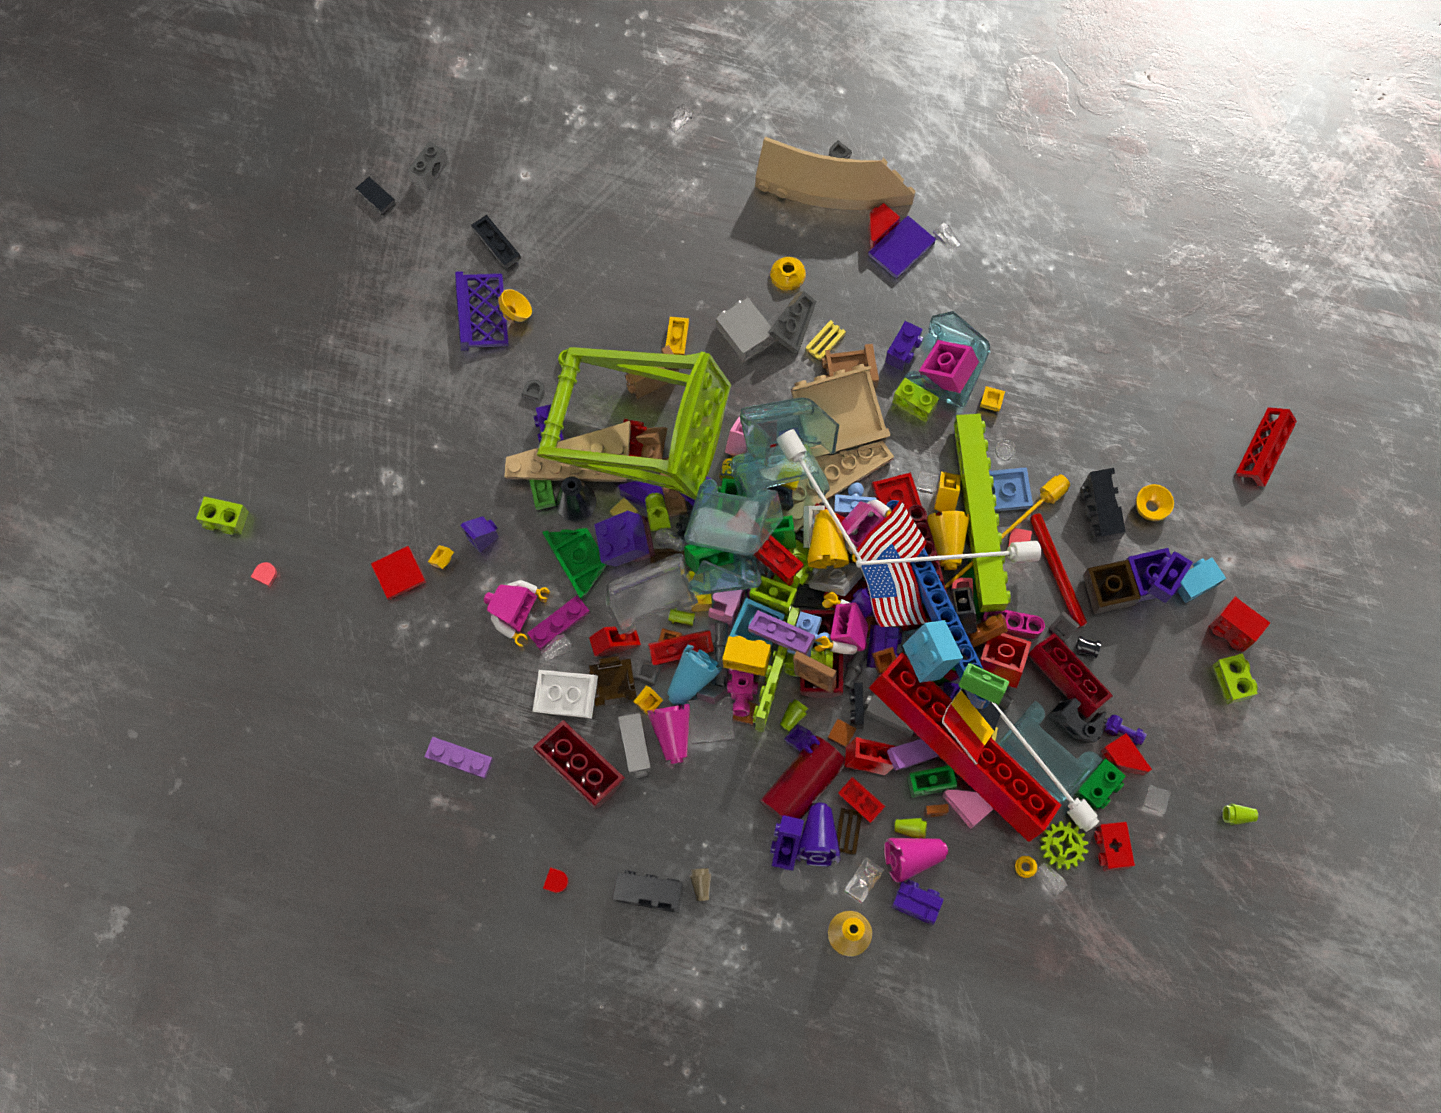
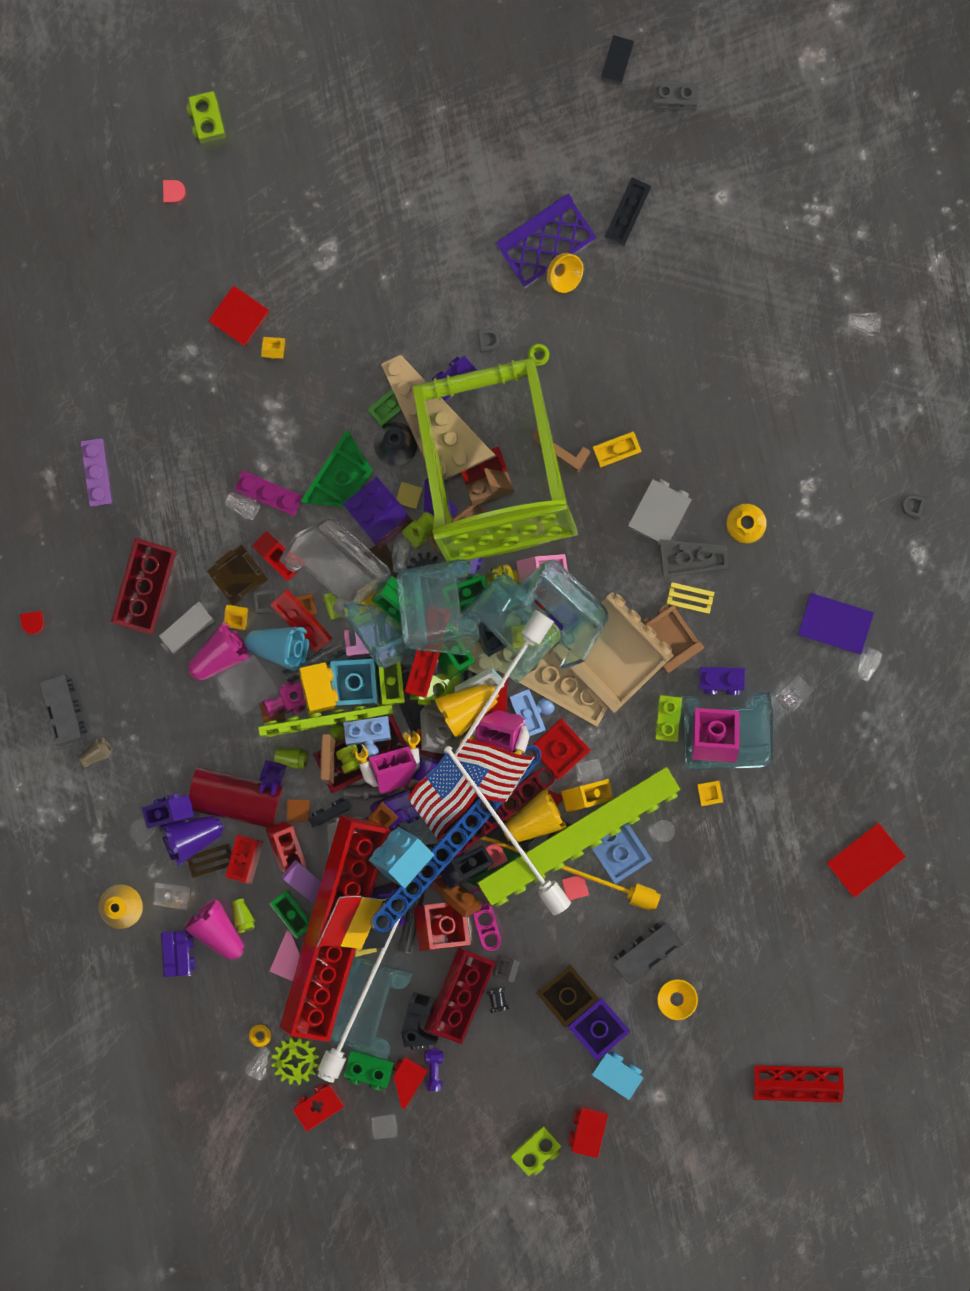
camera: 60 degrees right, 15 degrees up
dark purple slope [460,516,499,553] -> none
dark pink torso [484,580,550,647] -> none
white tile [532,670,598,719] -> none
flat silver tile [697,684,727,704] -> none
medium lavender plate [748,610,815,655] -> none
tan slope [755,137,916,210] -> none
red slope [869,203,900,250] -> none
dark orange tile [924,804,949,818] -> none
bright green slope [958,663,1009,705] -> none
red axle [1030,513,1087,628] -> none
dark purple brick [1147,551,1193,603] -> none
lime cone [1222,803,1258,825] -> none
none -> clear slope [775,674,815,714]
none -> red tile [826,822,906,898]

